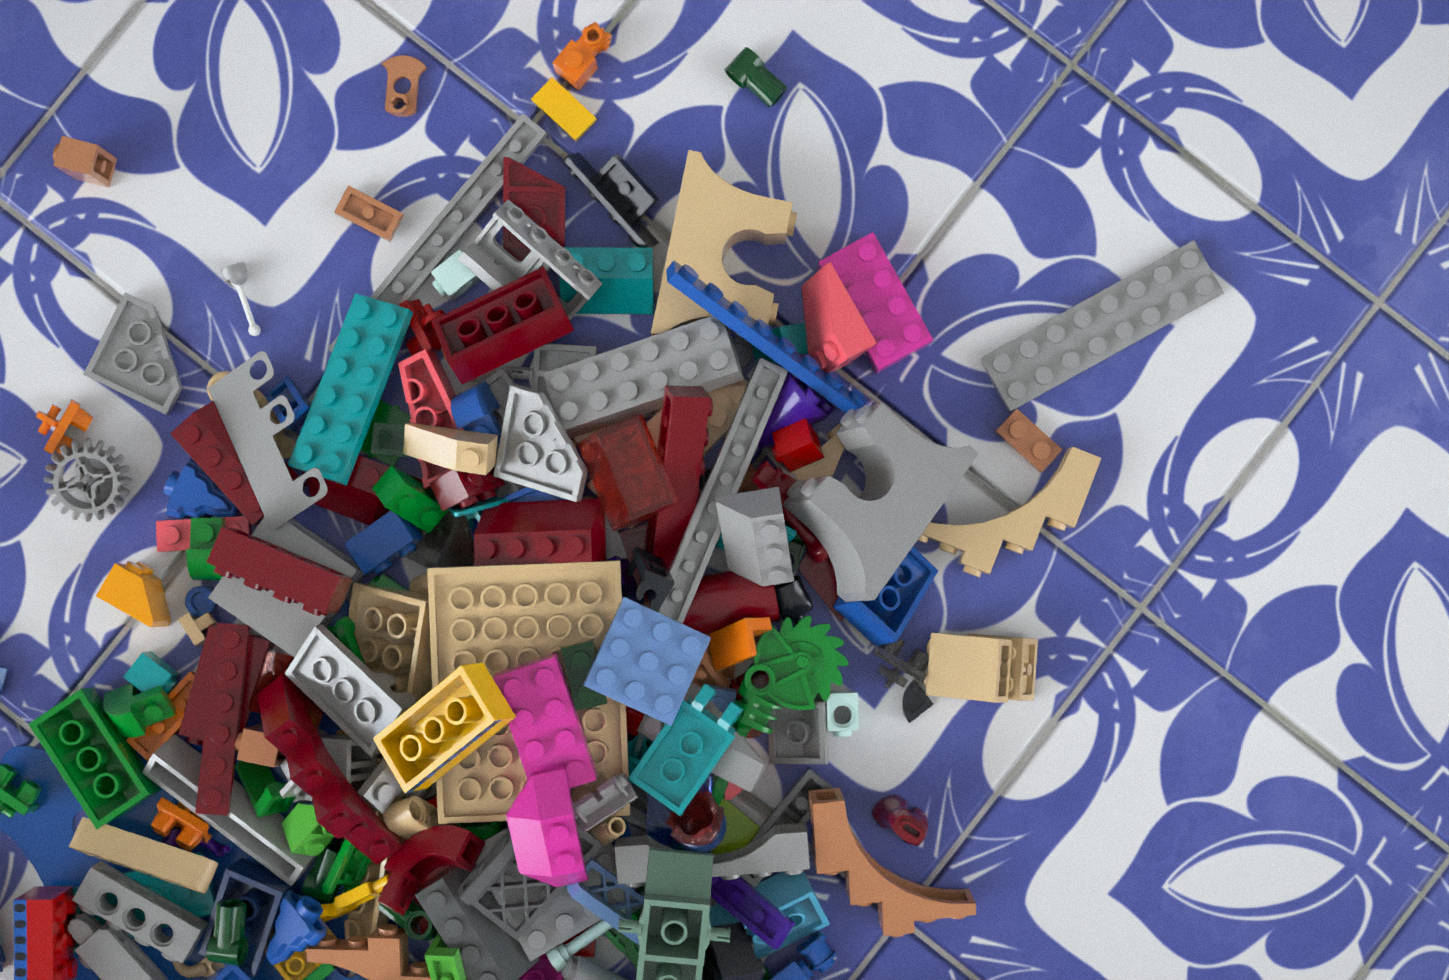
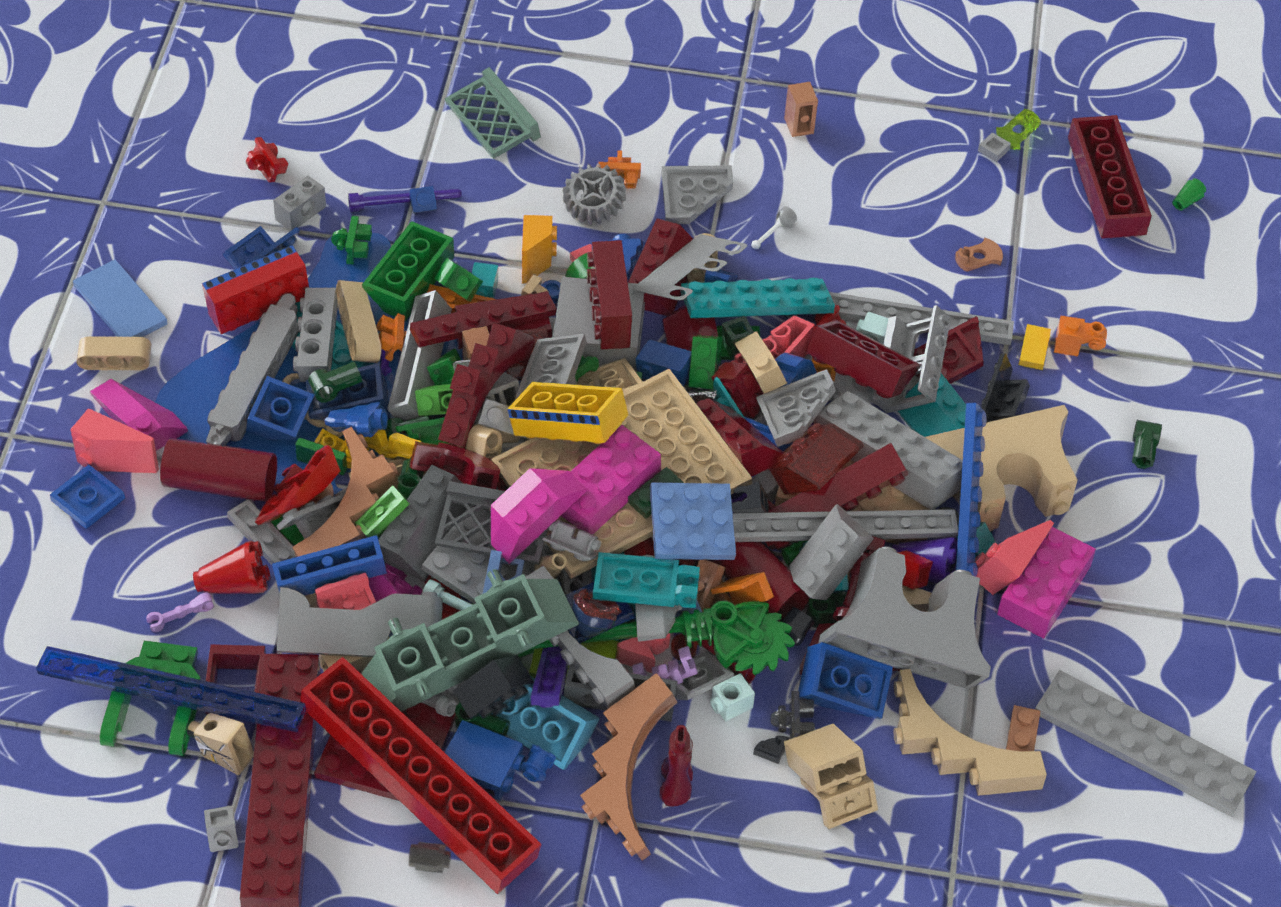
camera: 55 degrees right, 35 degrees down
nougat plate [334,185,404,242] -> none
none -> lavender piece [632,646,698,684]

